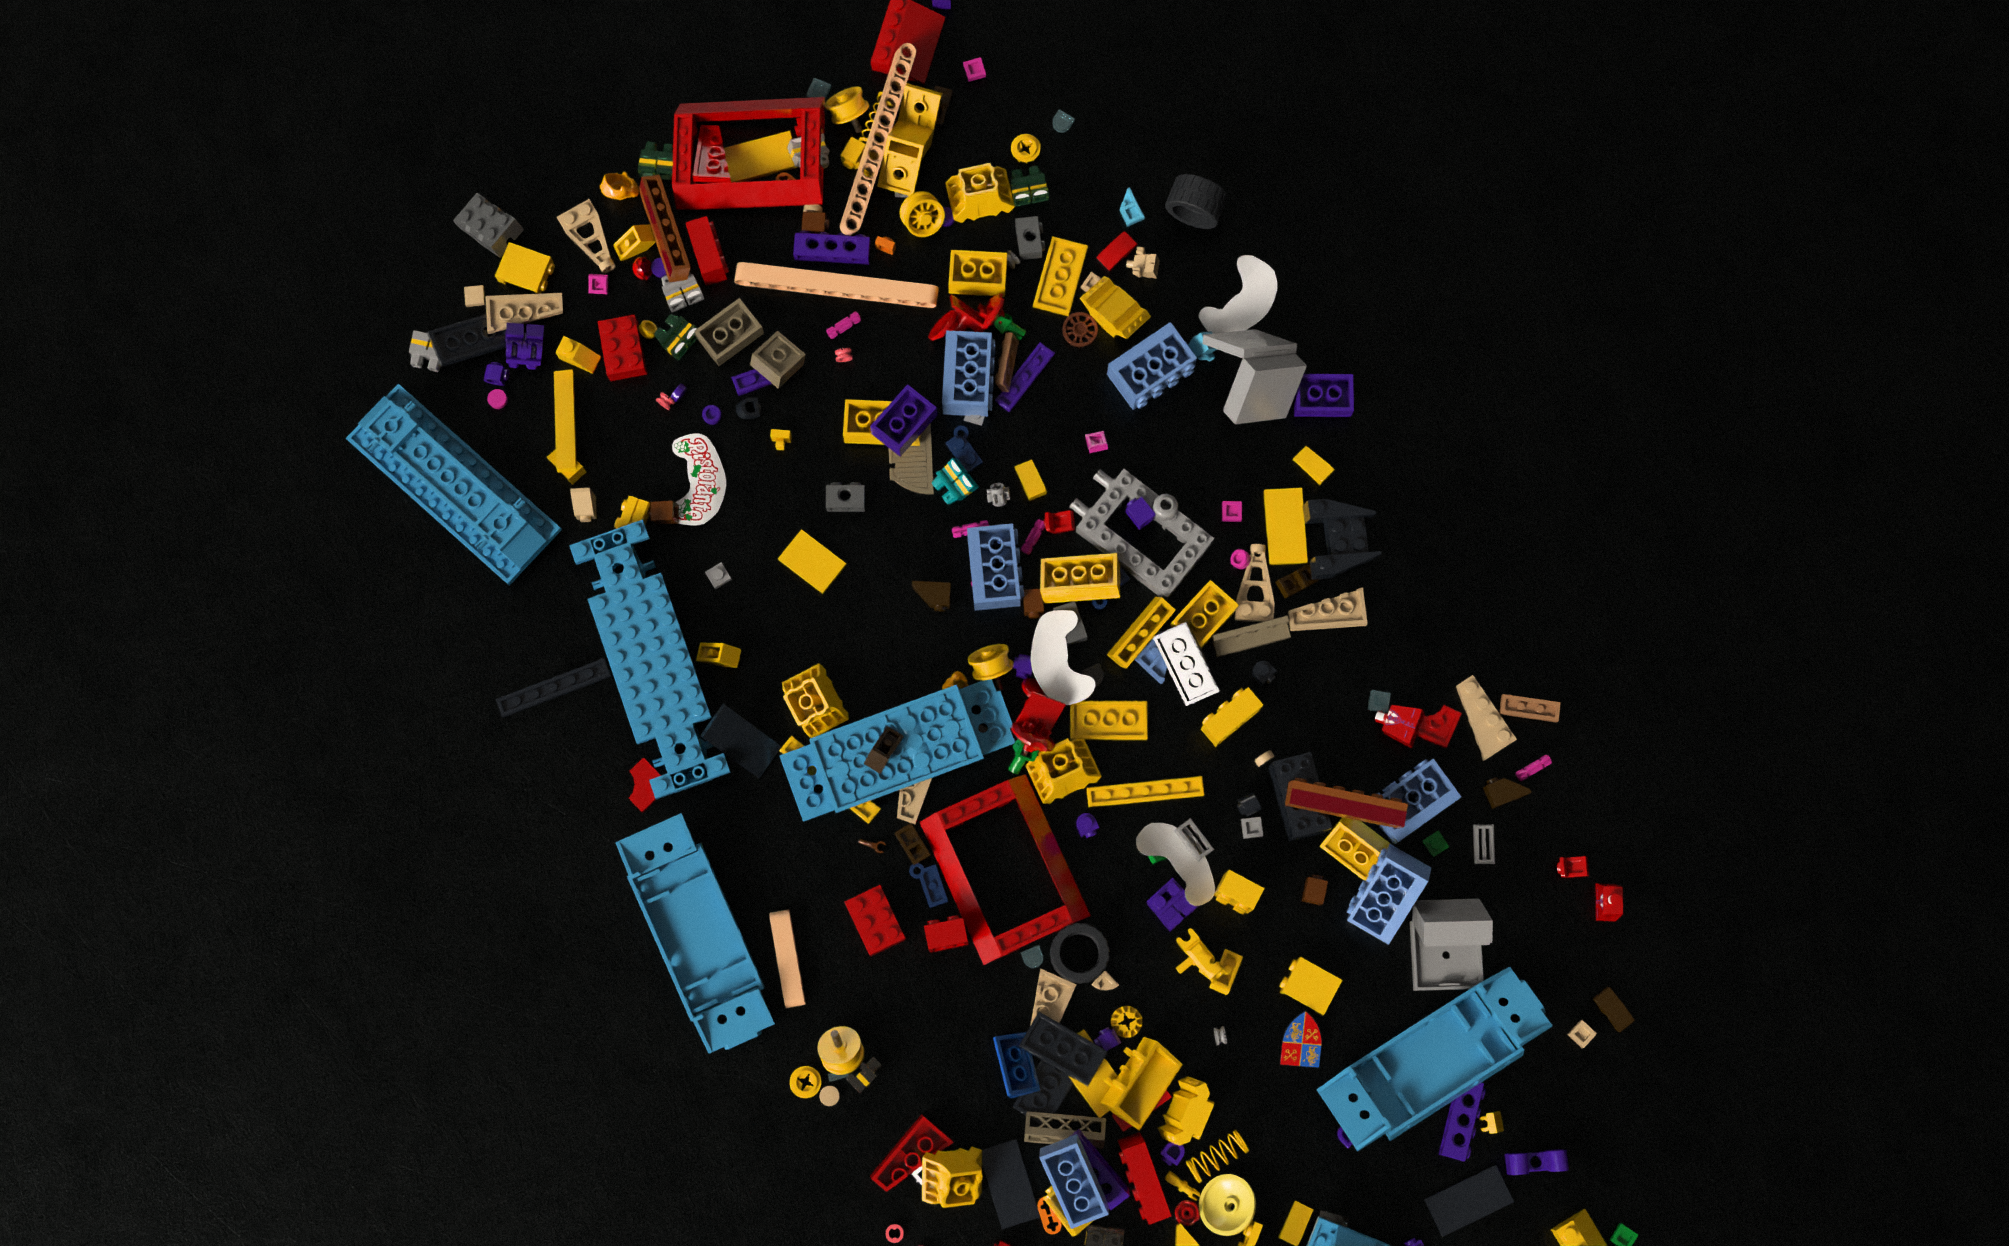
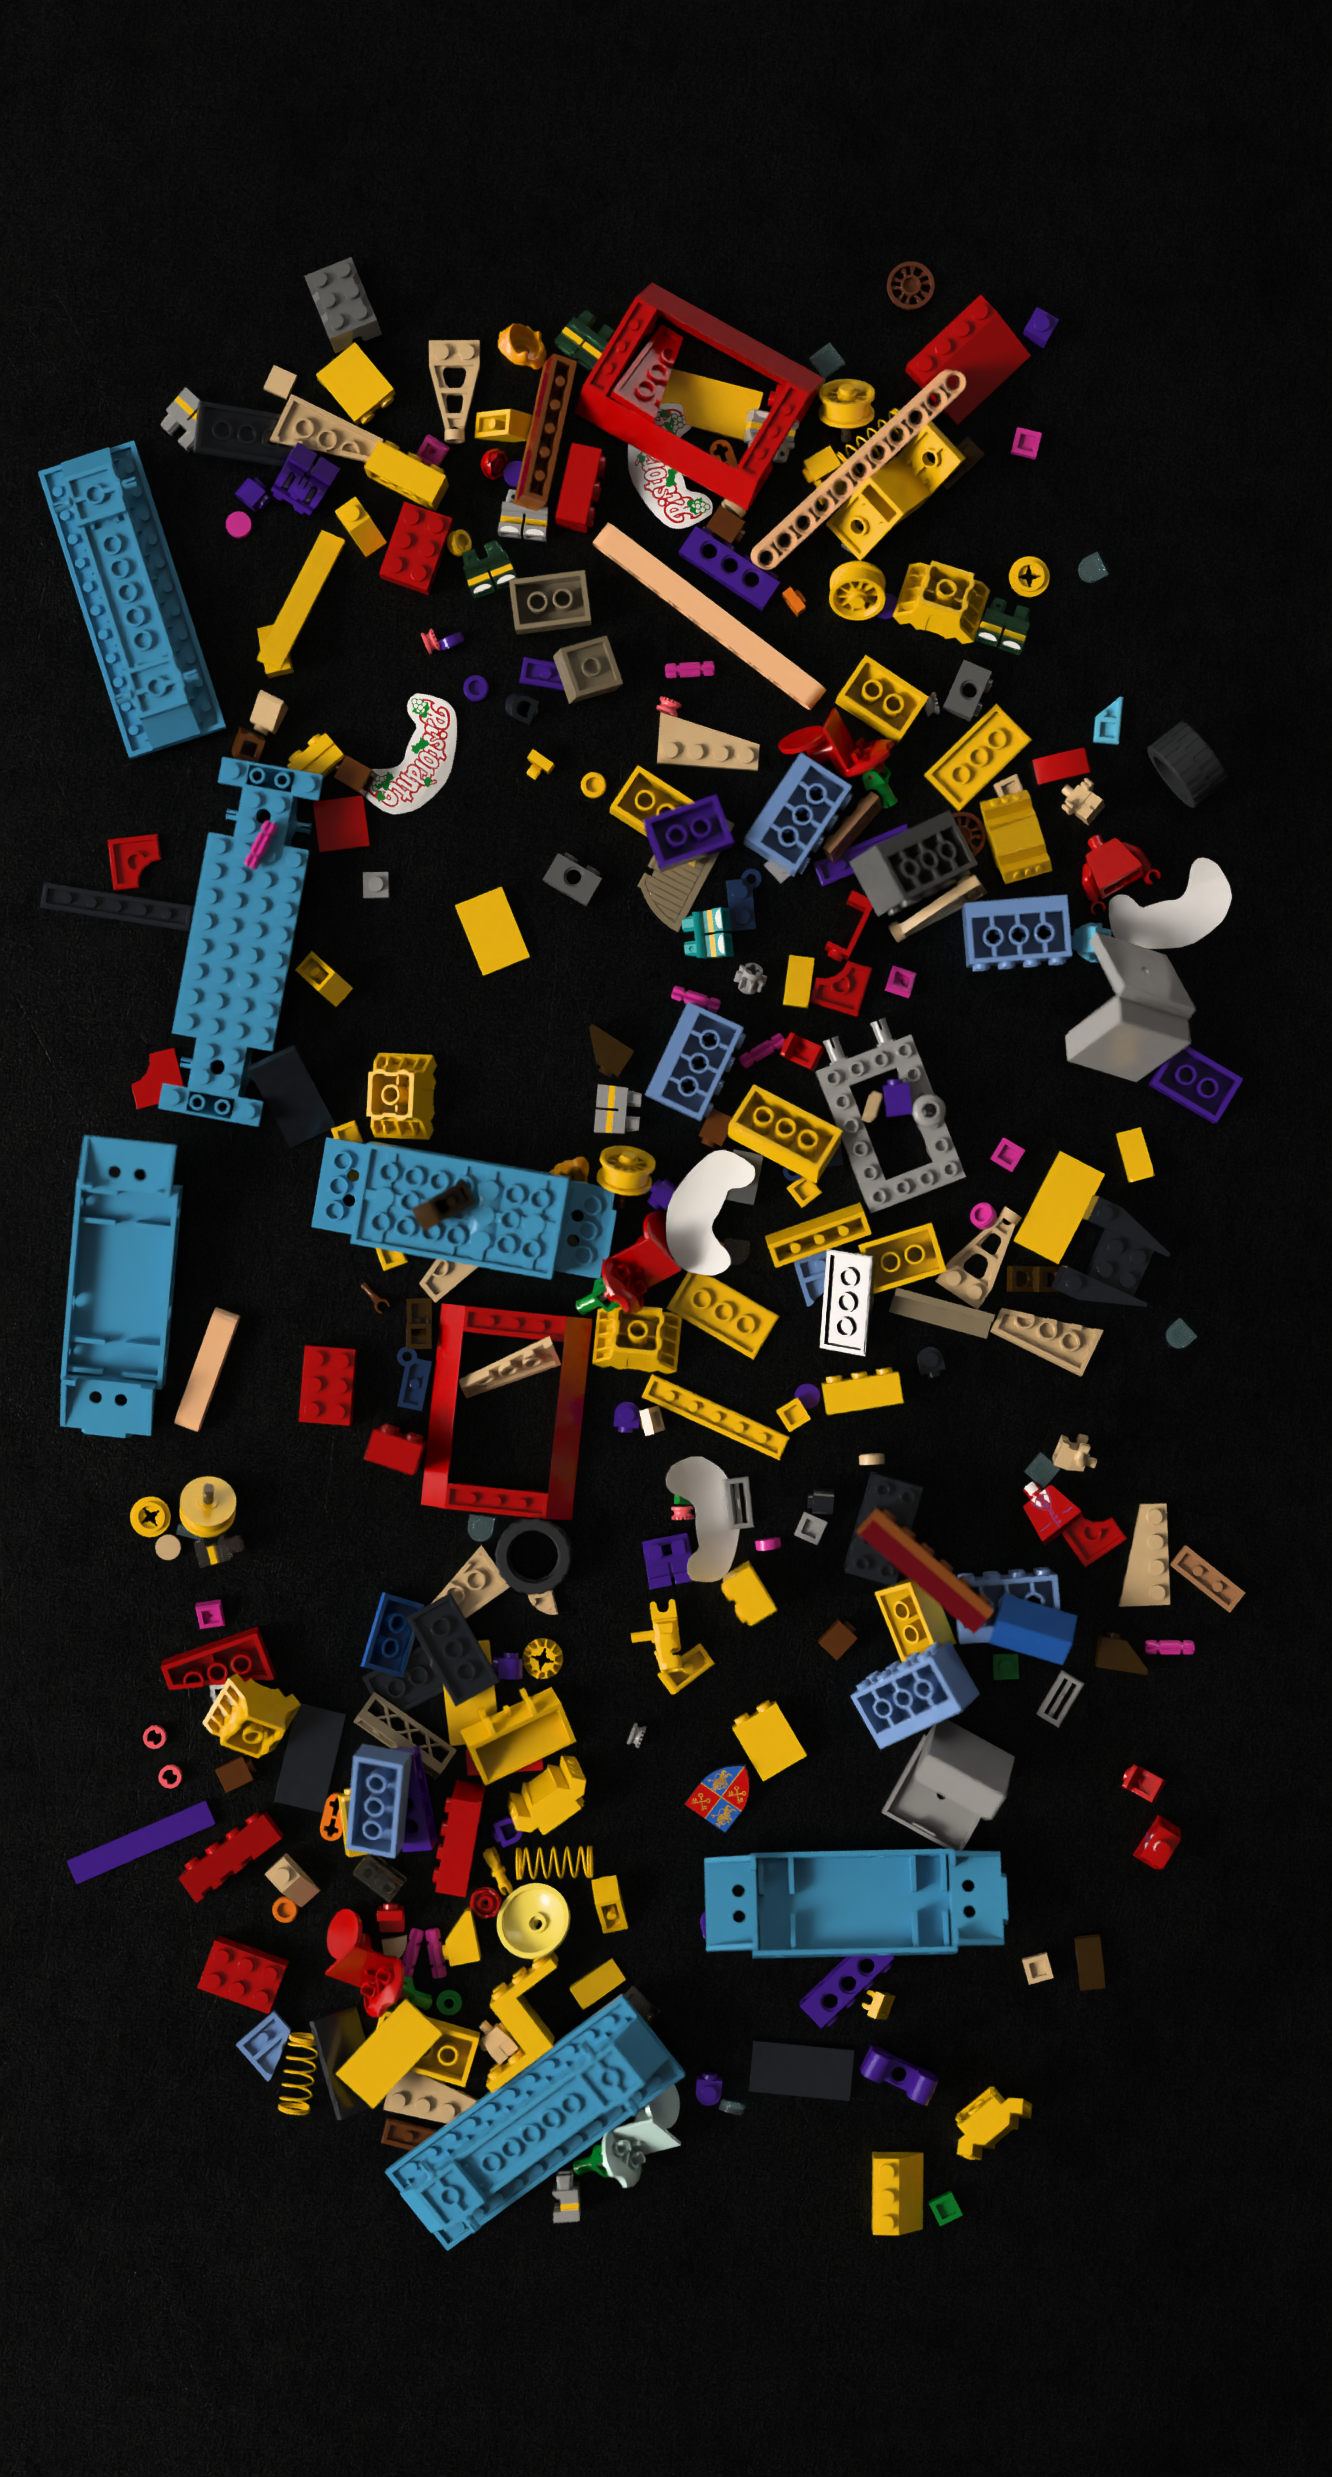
camera: 30 degrees right, 10 degrees up
none -> red tile [108,834,162,891]
none -> dark pink tile [195,1599,226,1629]
none -> reddish brown brick [215,1754,257,1793]
none -> reddish brown brick [232,727,265,763]
none -> dark pink axle [244,820,278,869]
none -> red tile [313,795,370,853]
none -> yellow brick [364,440,449,512]
none -> tan wing [459,1336,561,1398]
none -> yellow tile [581,772,606,798]
none -> yellow slope [591,1875,628,1934]
none -> light grey hips [594,1084,642,1134]
none -> sticker [628,403,713,529]
none -> tan plate [639,1406,665,1436]
none -> tan wing [657,713,760,771]
none -> coral bush [671,1505,694,1520]
none -> dark pink tile [755,1537,781,1551]
none -> yellow tile [776,1397,811,1432]
none -> yellow tile [787,1176,822,1208]
none -> dark purple tile [795,1383,820,1409]
none -> red tile [809,961,872,1017]
none -> red panel [825,890,873,962]
none -> dark grey brick [849,811,978,916]
none -> tan tile [861,1091,882,1123]
none -> copper wheel [887,262,935,310]
none -> tan plate [888,876,988,943]
none -> yellow slope [955,2086,1032,2160]
none -> blue slope [989,1594,1077,1665]
none -> tan piece [1052,1434,1097,1471]
none -> red torso [1082,835,1161,915]
none -> clear light blue tile [1166,1318,1197,1348]

